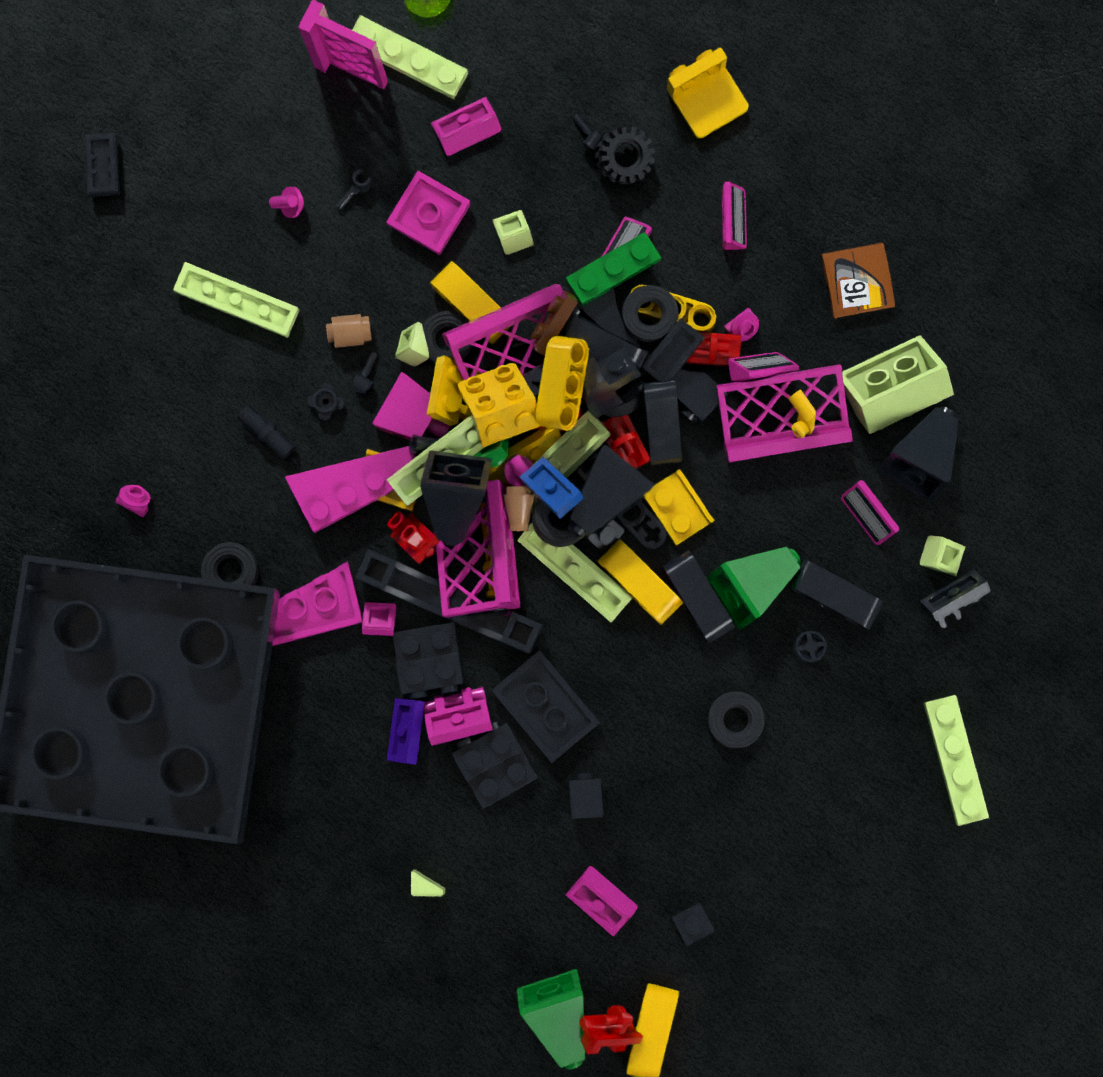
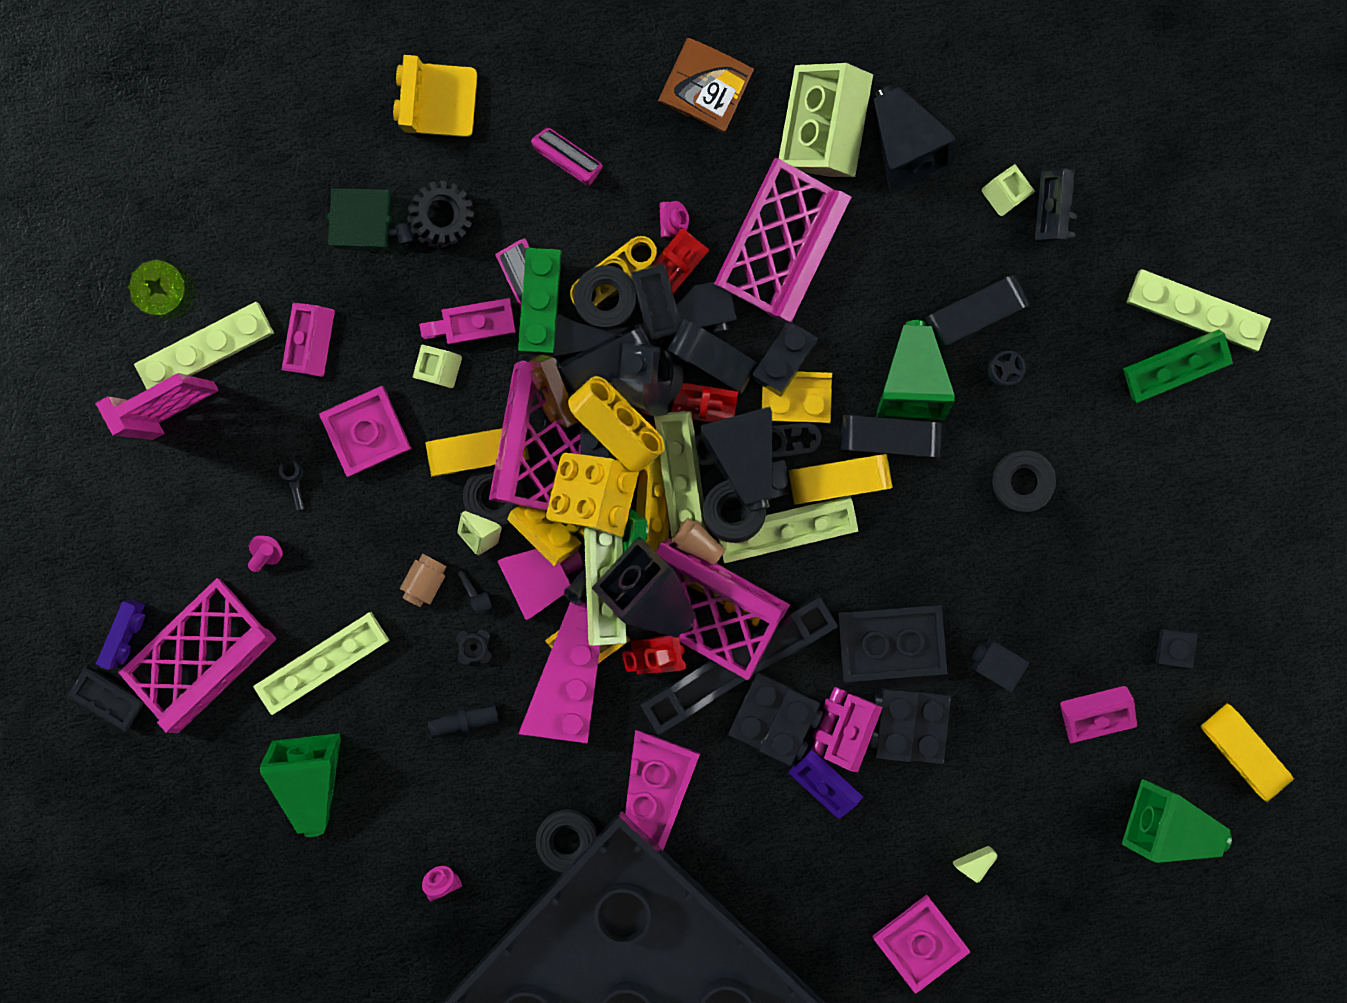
camera: 65 degrees left, 5 degrees up
dark pink tile [362,602,397,636] -> none
dark pink plate [503,454,533,487] -> none
blue plate [520,457,584,518] -> none
red hips [579,1005,643,1054] -> none
slope [728,352,799,382] -> none
yellow arm [788,389,816,438] -> none
slope [841,480,899,545] -> none
none -> dark purple plate [96,599,145,670]
none -> dark pink fence [119,578,277,733]
none -> green slope [260,733,341,837]
none -> clear green piece [327,188,392,247]
none -> dark pink plate [419,298,516,345]
none -> black plate [752,322,818,397]
none -> dark pink plate [872,895,970,994]
none -> green plate [1123,329,1233,403]

